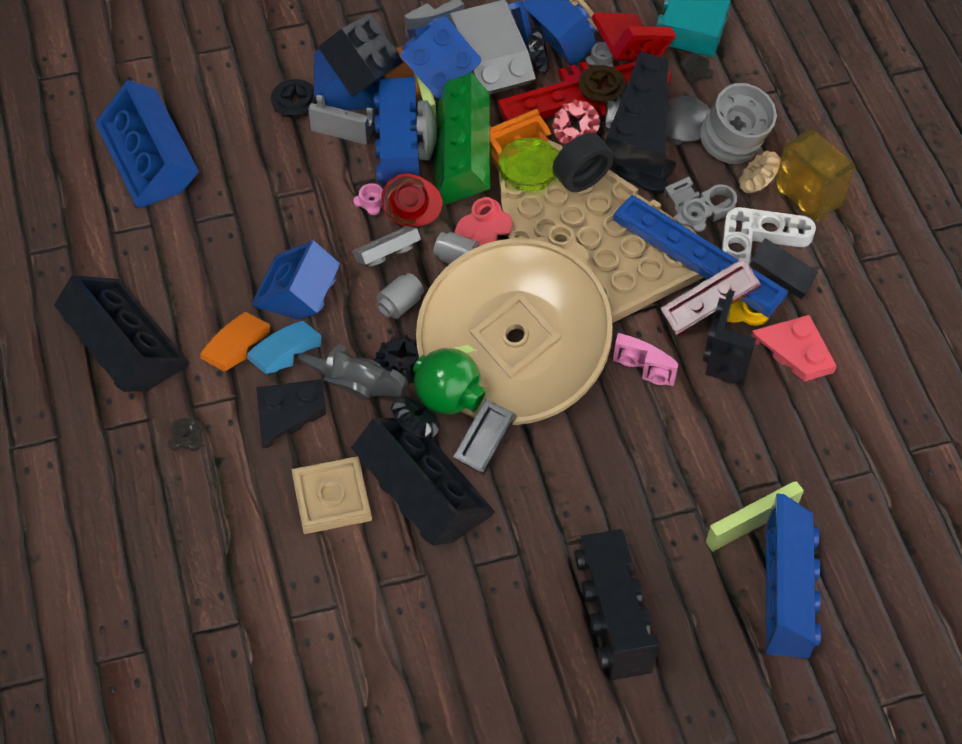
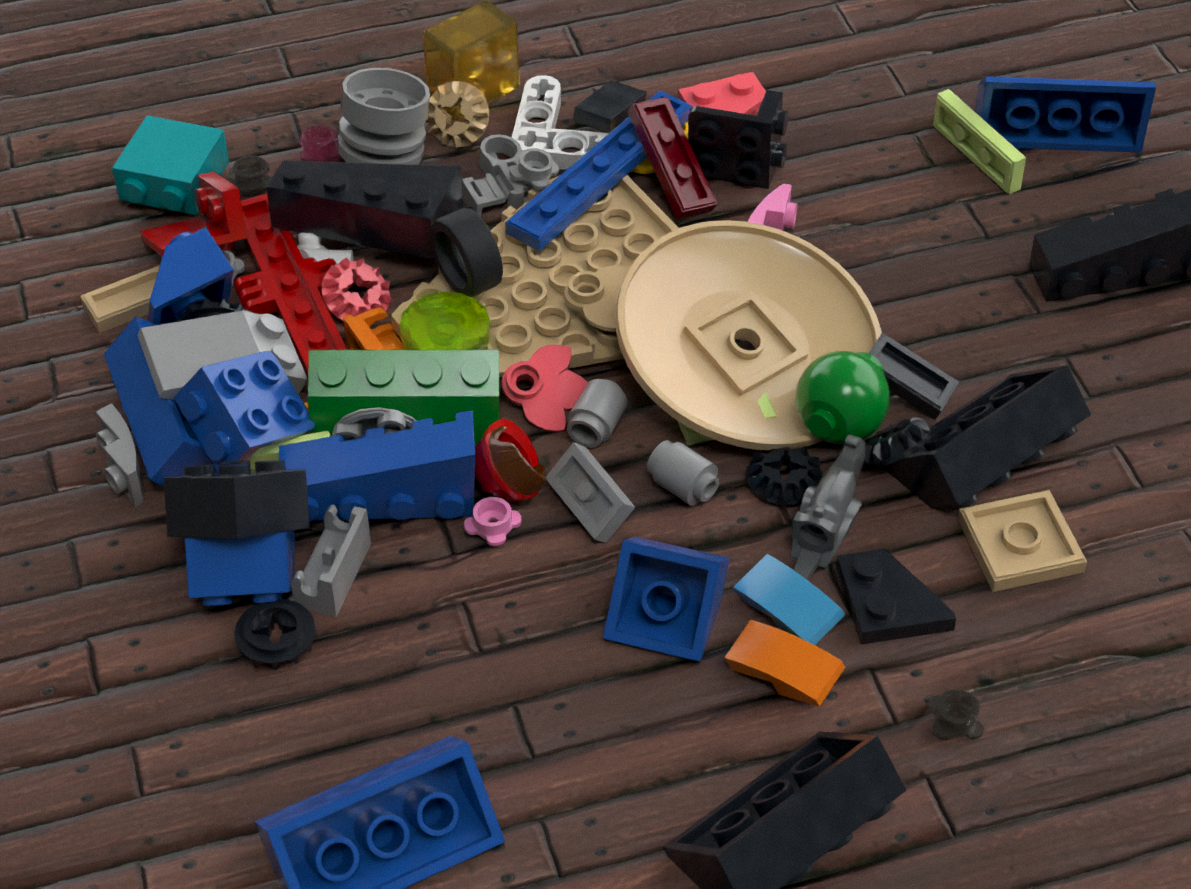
camera: 90 degrees left, 10 degrees down
dark brown gear [578,65,626,105] -> none

